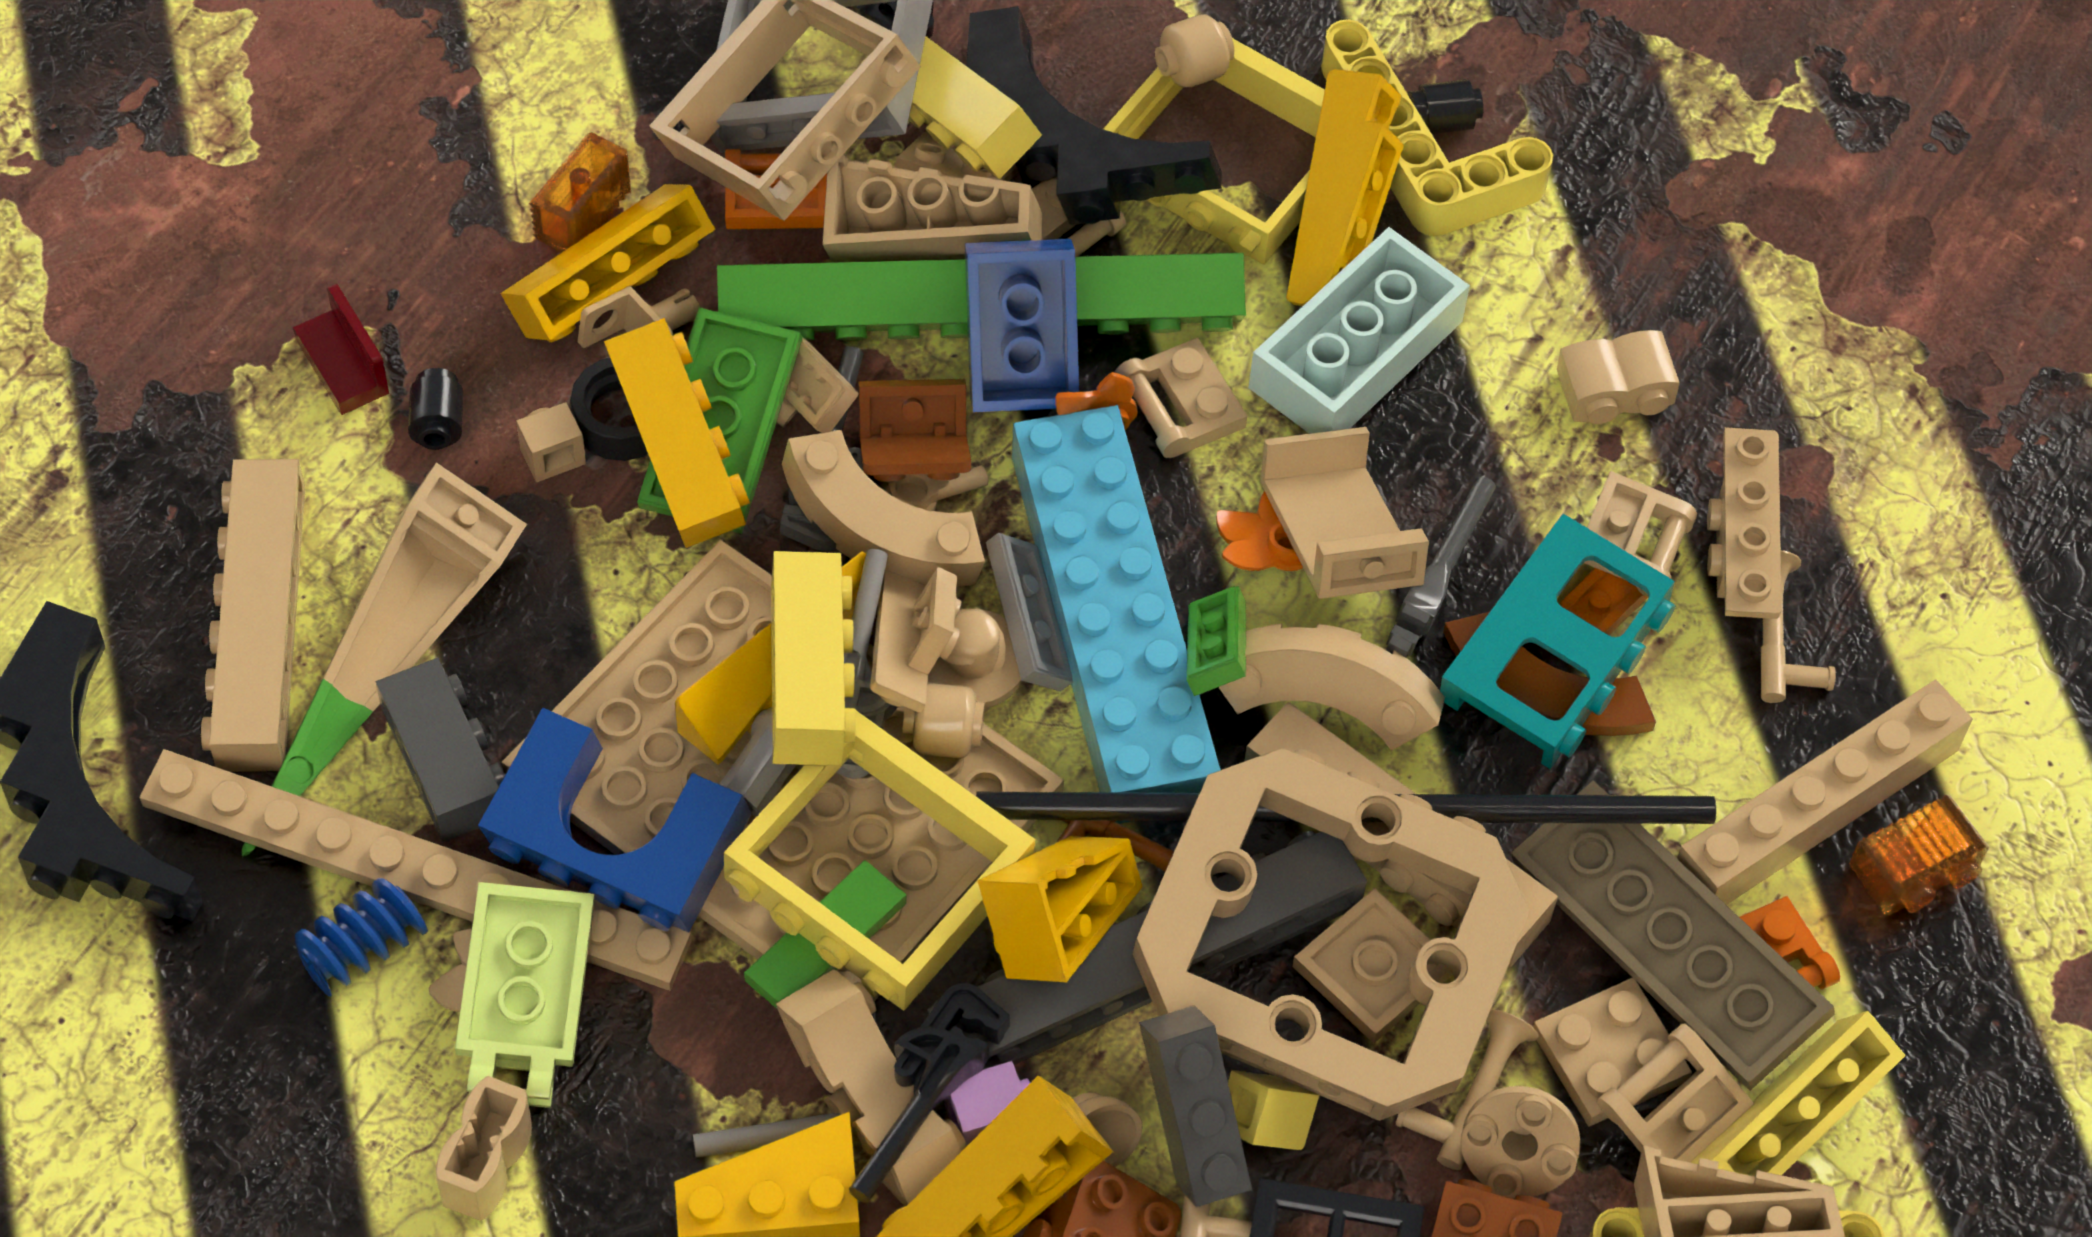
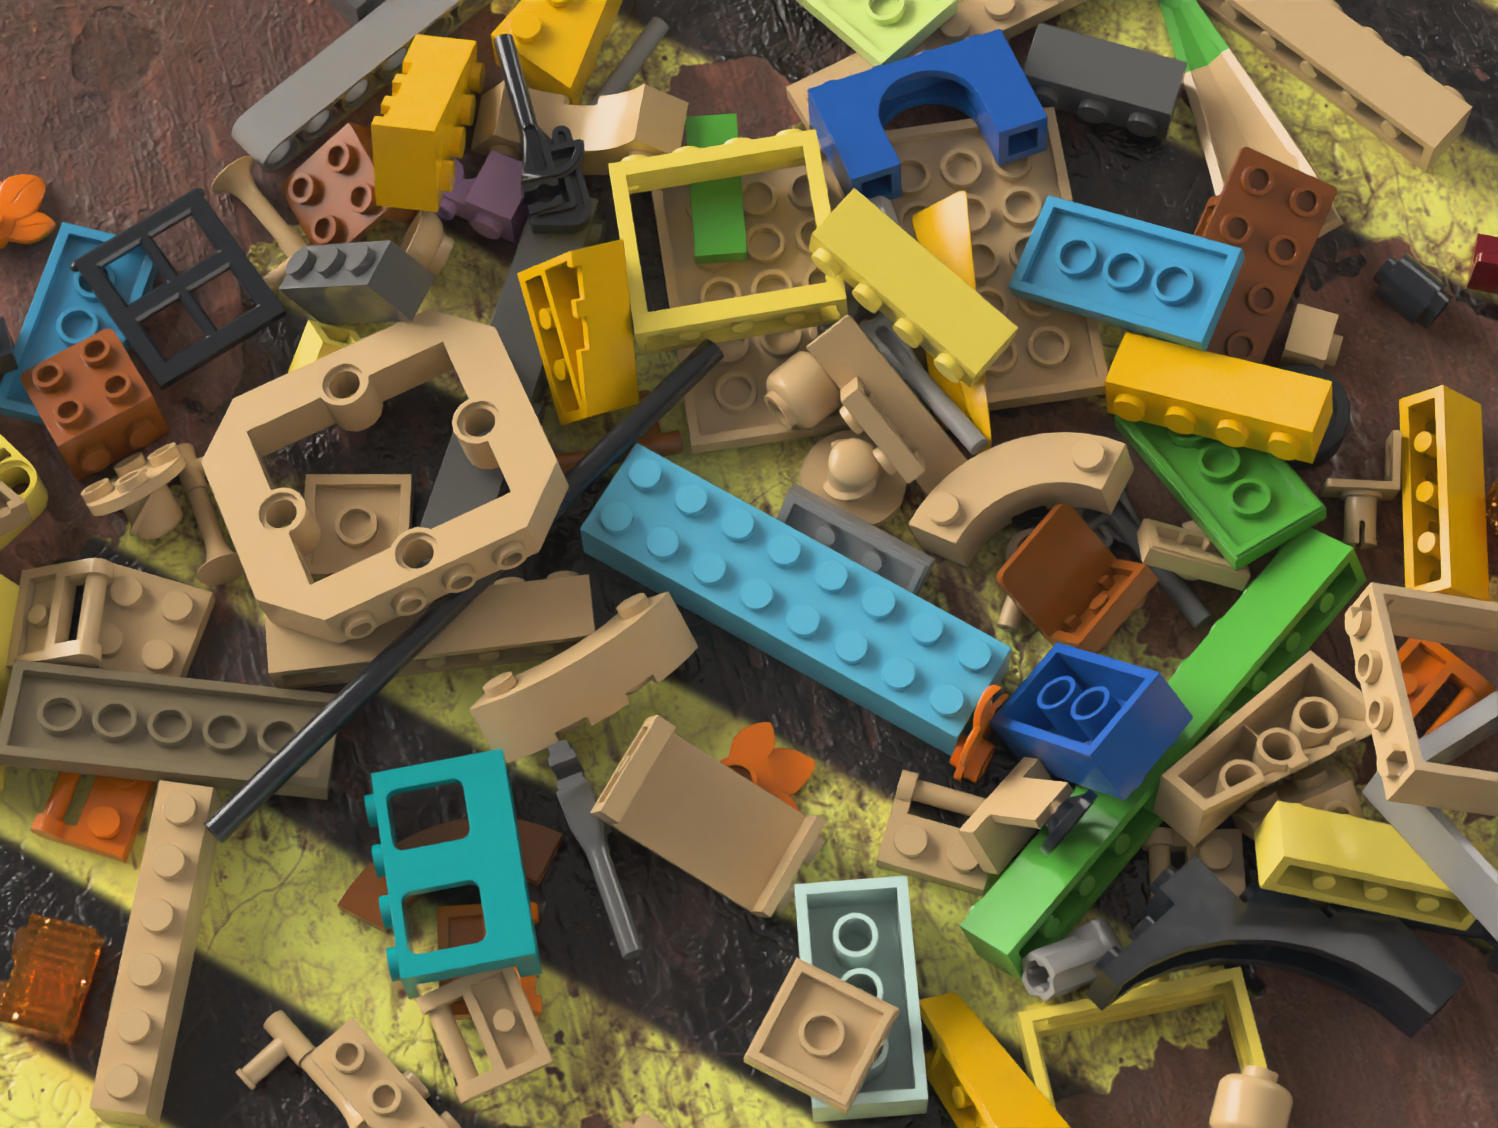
camera: 140 degrees right, 10 degrees up
bright green tile [1186,586,1246,696] -> none
none -> tan tile [744,958,899,1115]
none -> tan piece [958,757,1098,874]
none -> dark azure plate [1008,195,1246,352]
none -> light grey piece [1021,917,1124,1002]
none -> dark orange bracket [1158,147,1337,364]

